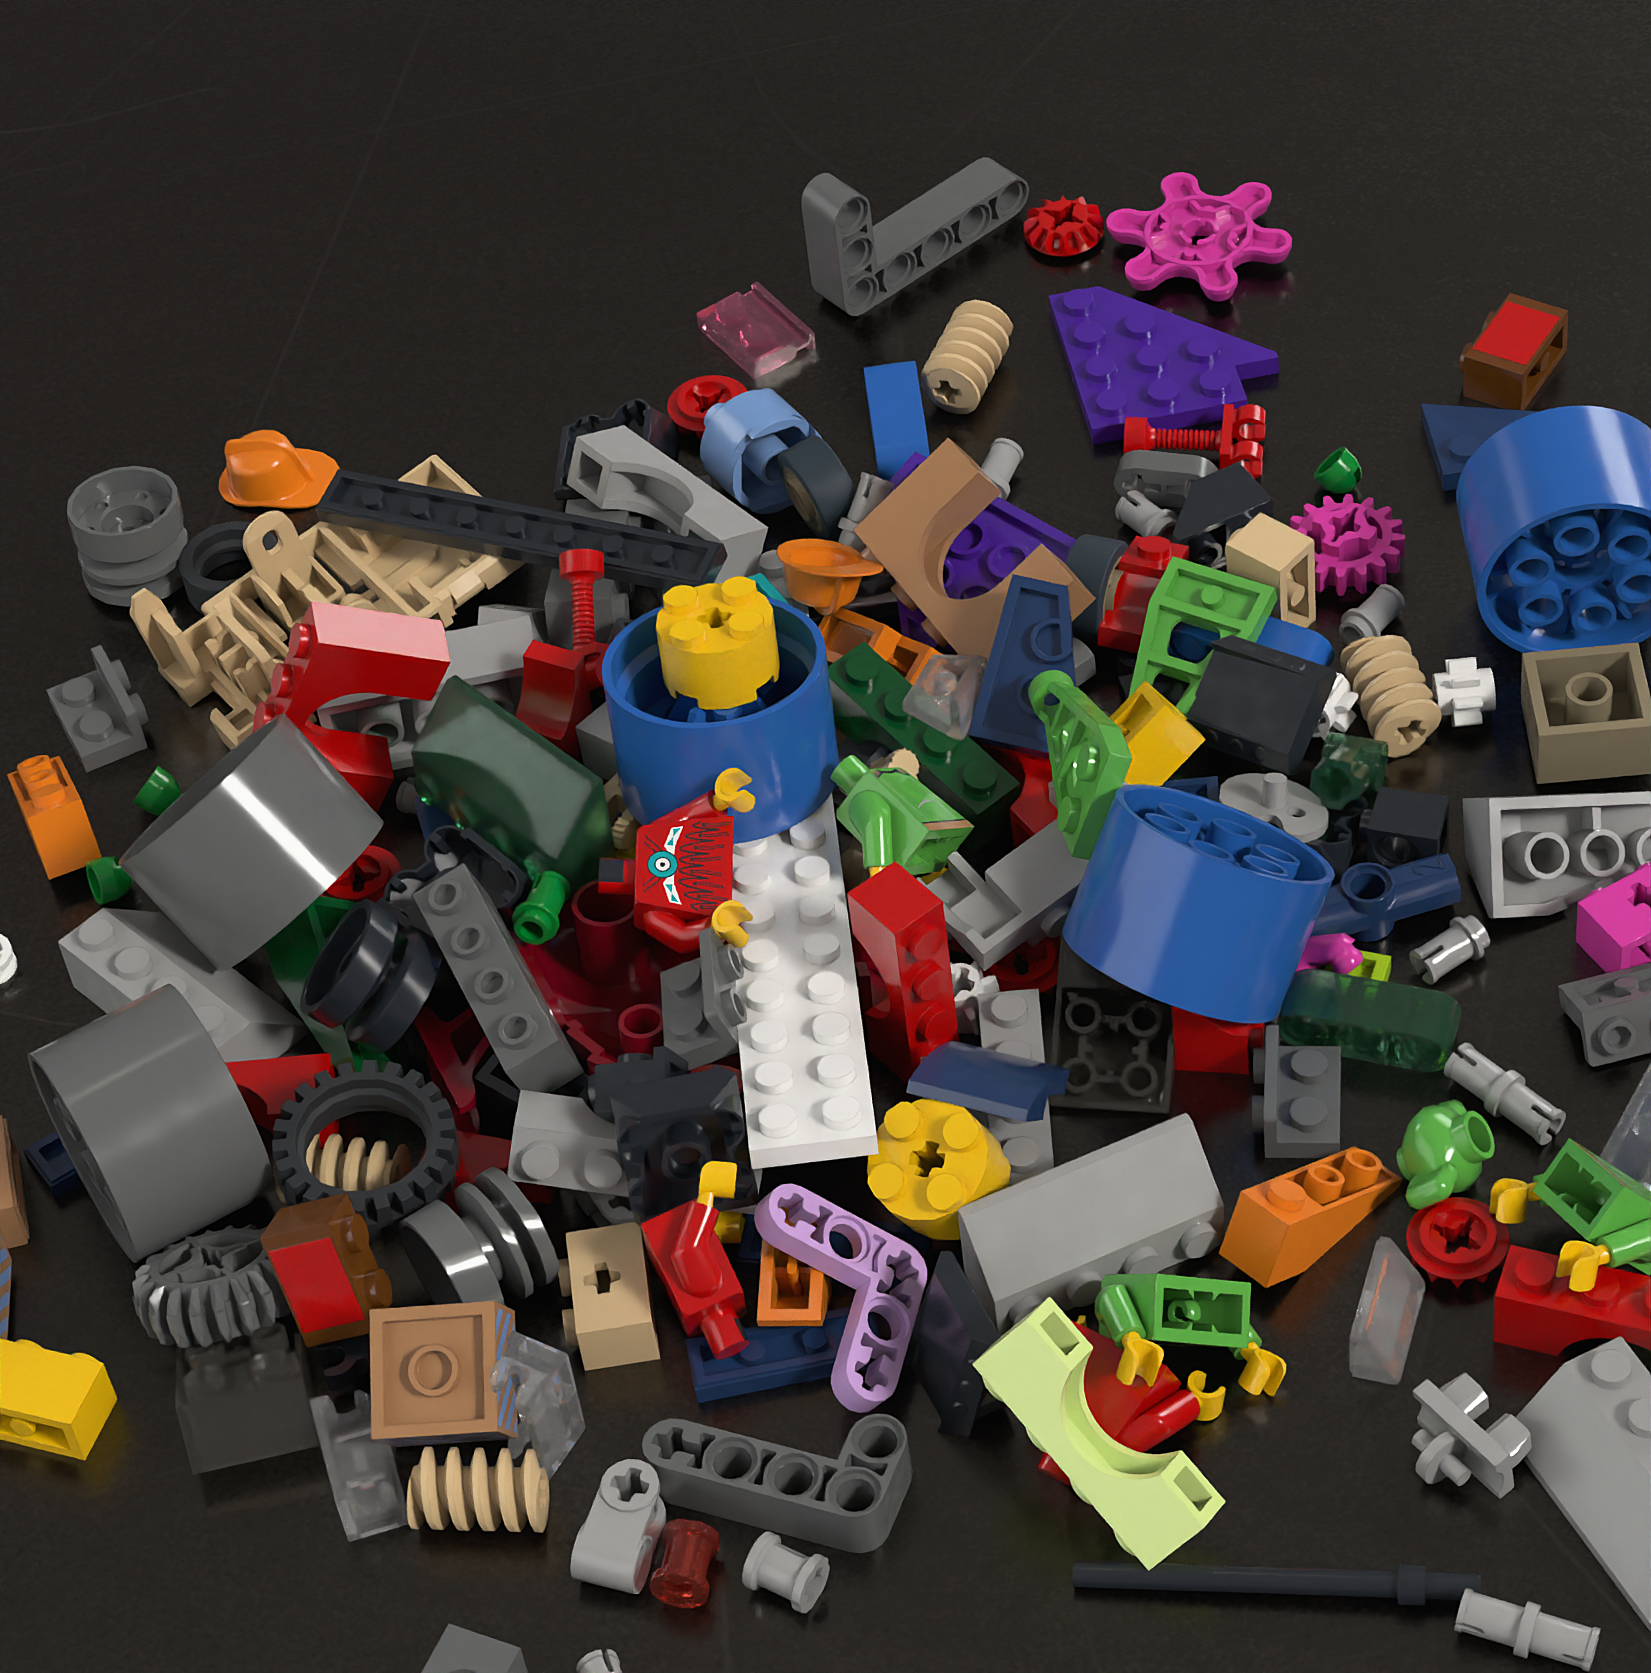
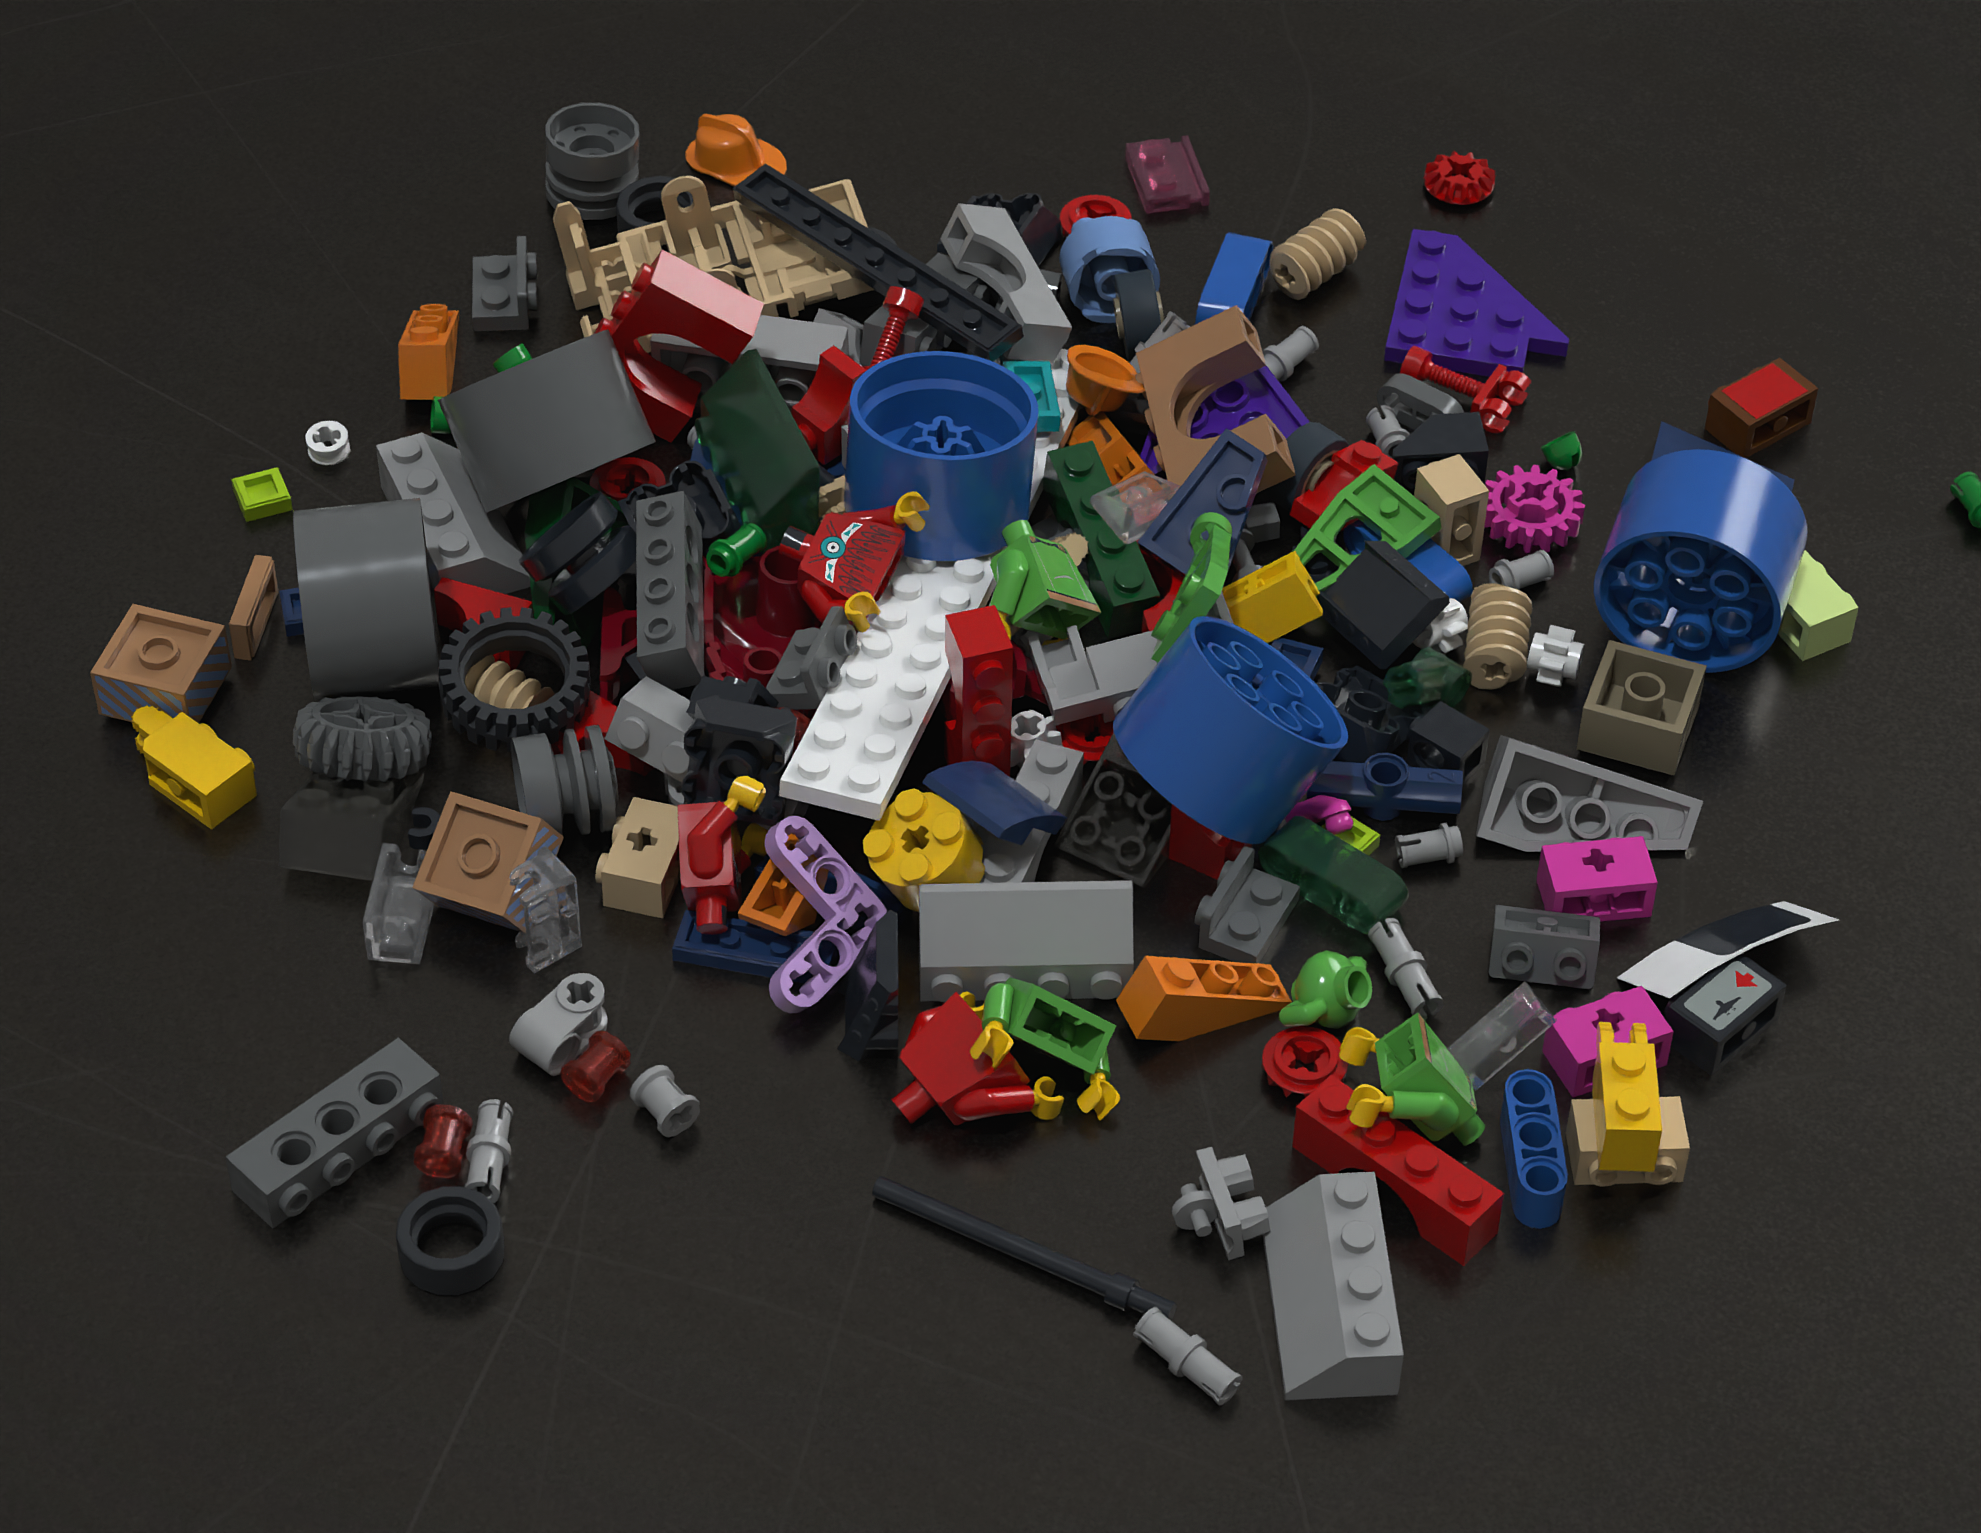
camera: 15 degrees right, 0 degrees up
brick [260,1193,393,1347] -> none
tan piece [407,1447,550,1533] -> none
dark grey beam [642,1414,913,1553] -> none
yellow brick [656,576,780,710] -> none
dark grey beam [801,157,1029,316] -> none
yellowish green arch [972,1297,1226,1571] -> none
dark pink plate [1106,172,1292,301] -> none
light grey piece [1219,773,1328,843] -> none
clear slope [1349,1236,1425,1385] -> none

